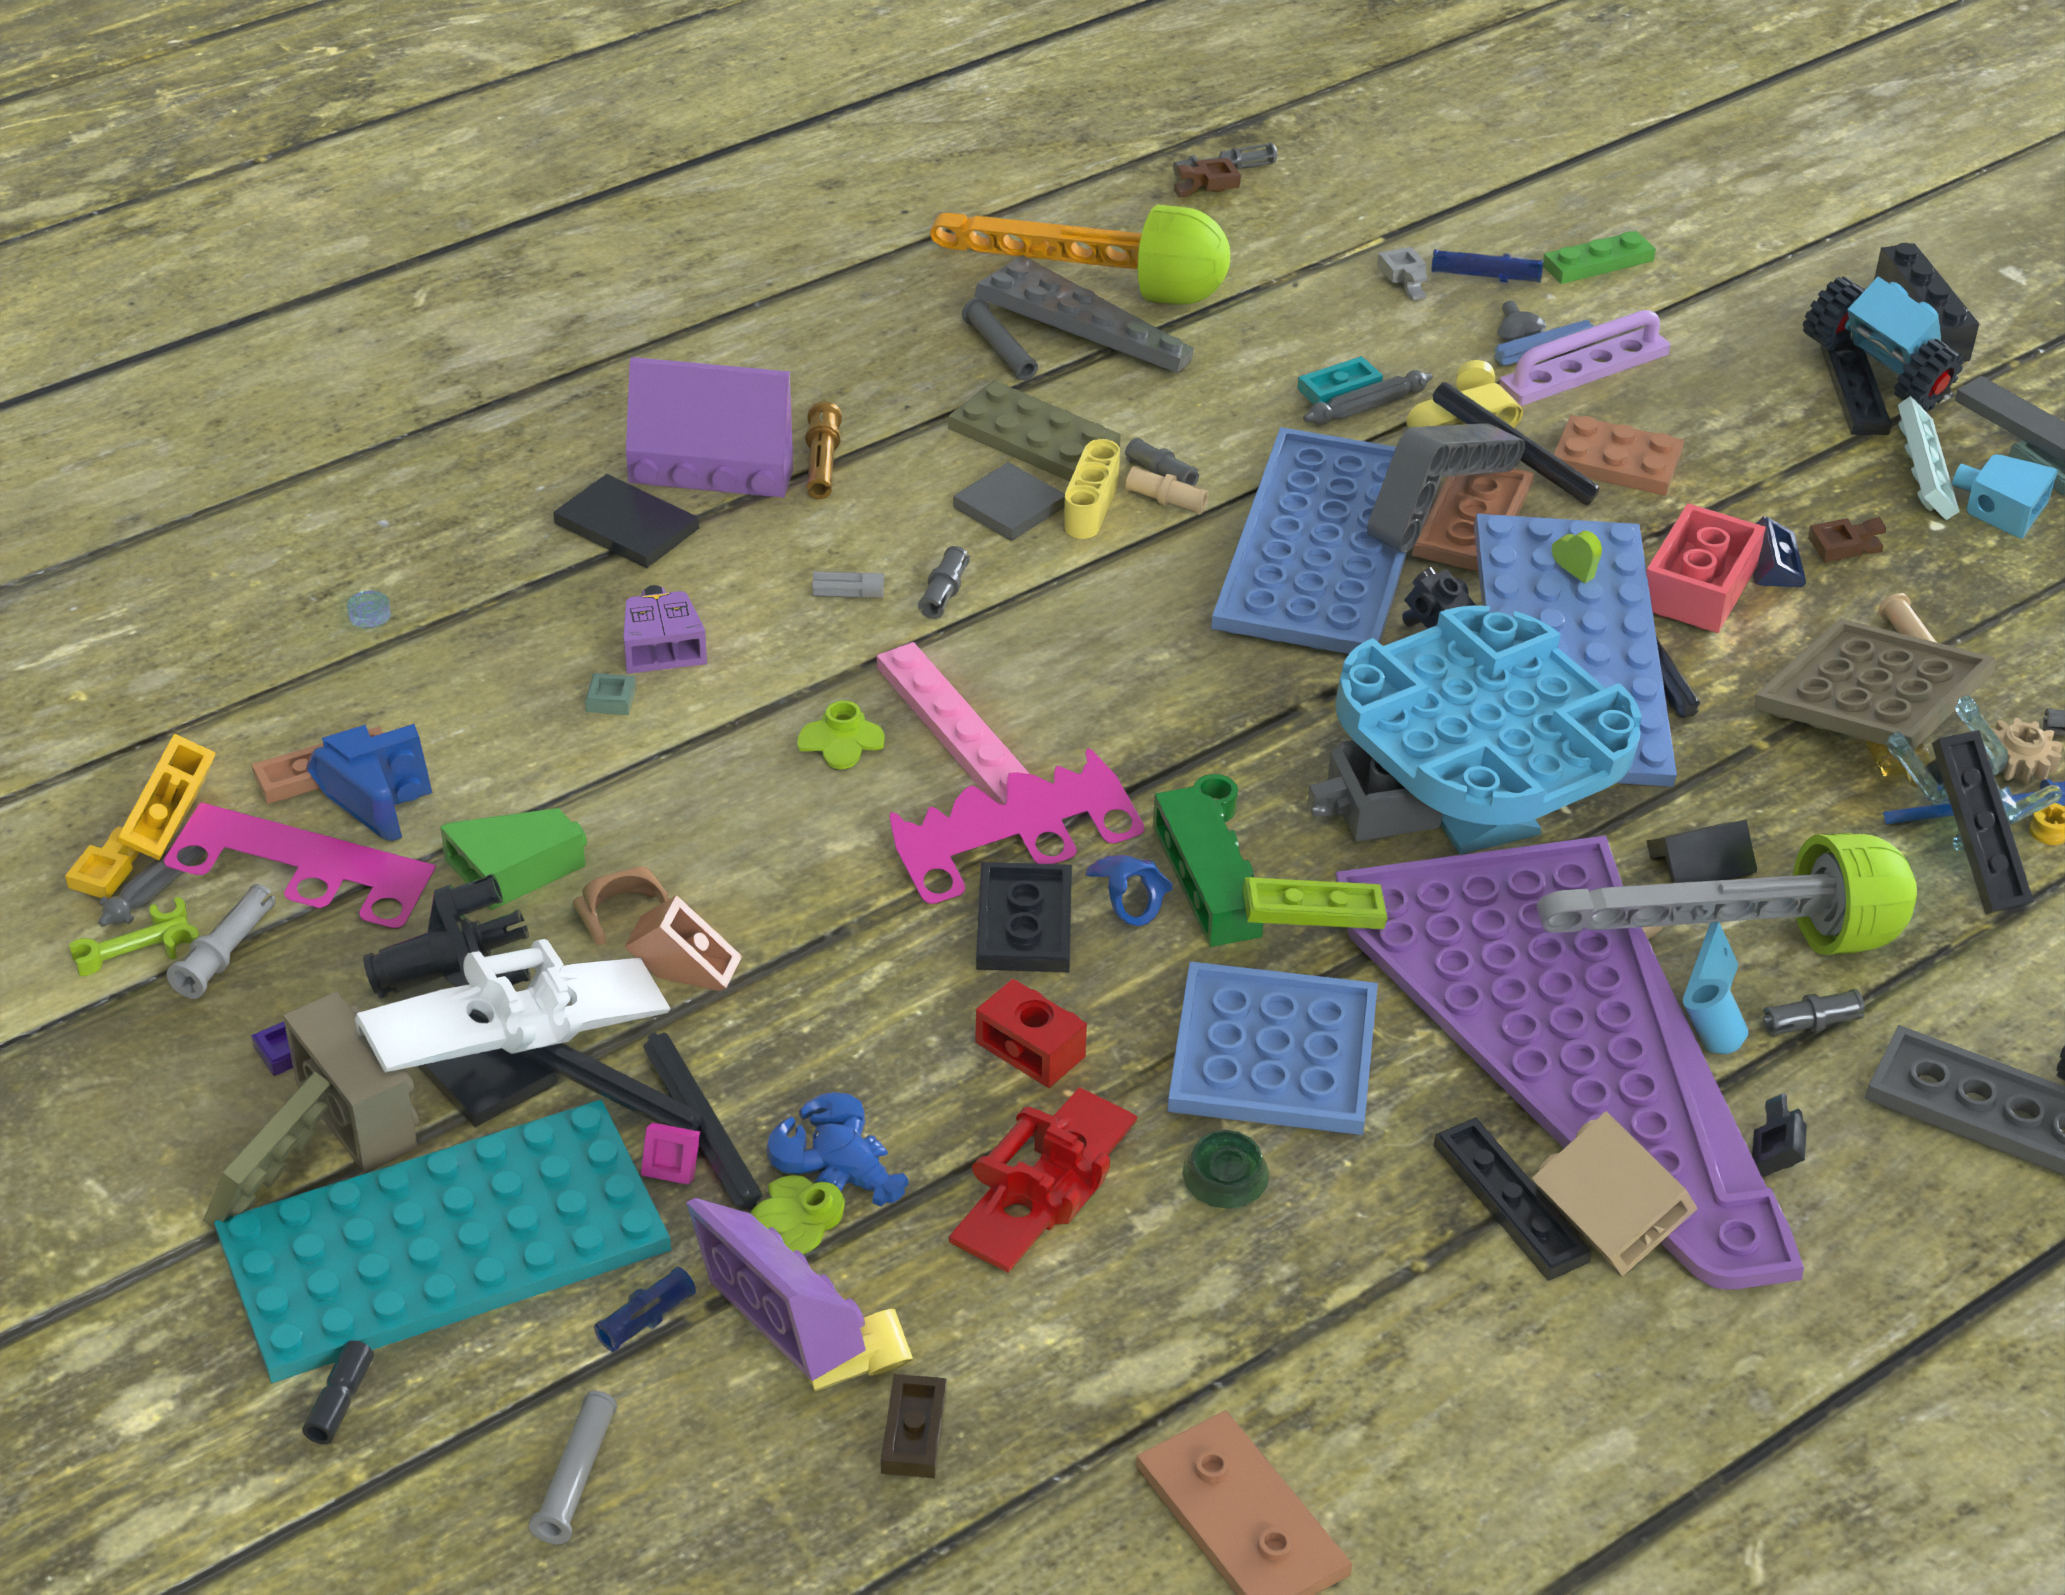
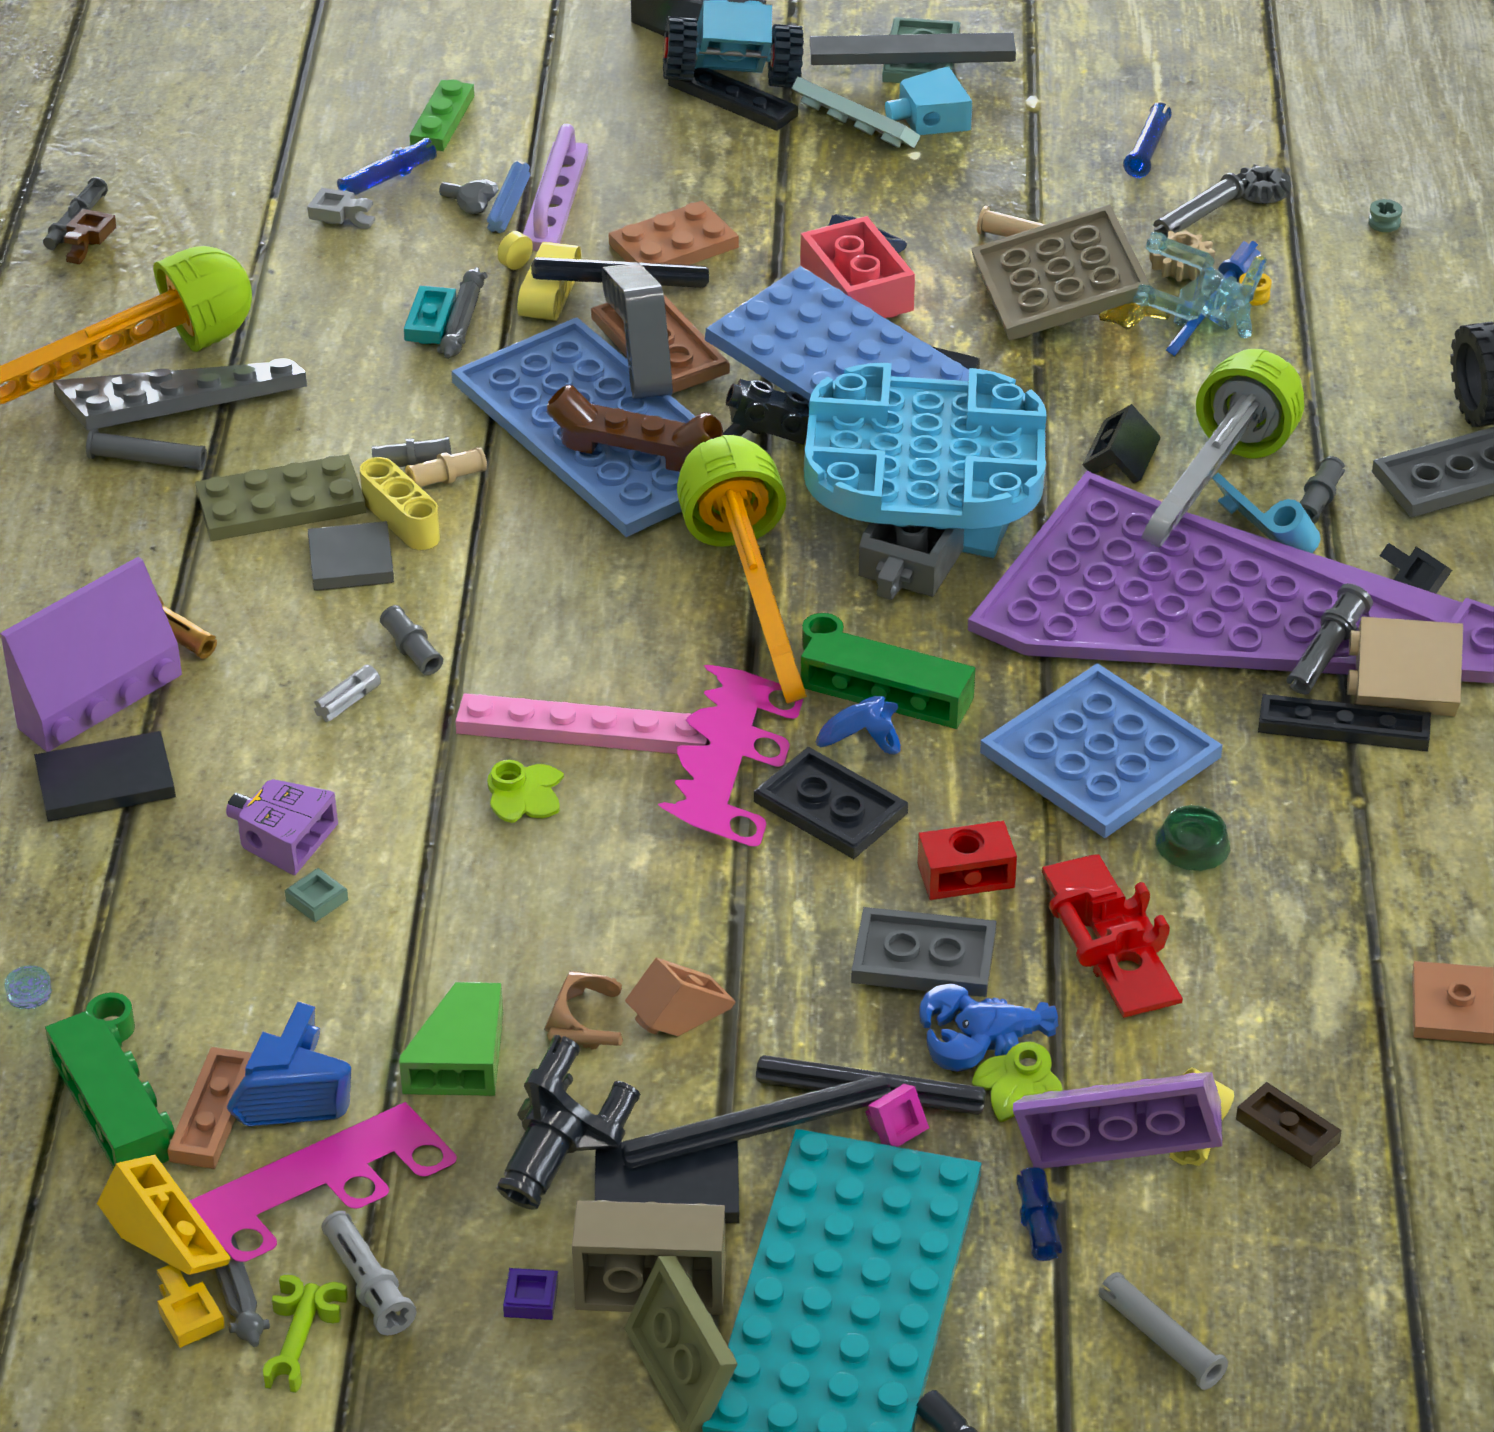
camera: 50 degrees left, 0 degrees up
white piece [354,939,671,1072] -> none
lime tile [1242,877,1387,929] -> none
lime tile [1551,530,1602,584] -> none
reddish brown plate [1808,517,1886,562] -> none
black piece [1923,730,2034,915] -> none
none -> green hinge [45,992,175,1169]
none -> reddish brown plate [546,385,723,472]
none -> piece [677,435,807,704]
none -> dark grey plate [851,907,997,997]
none -> dark grey pin [1287,583,1373,695]

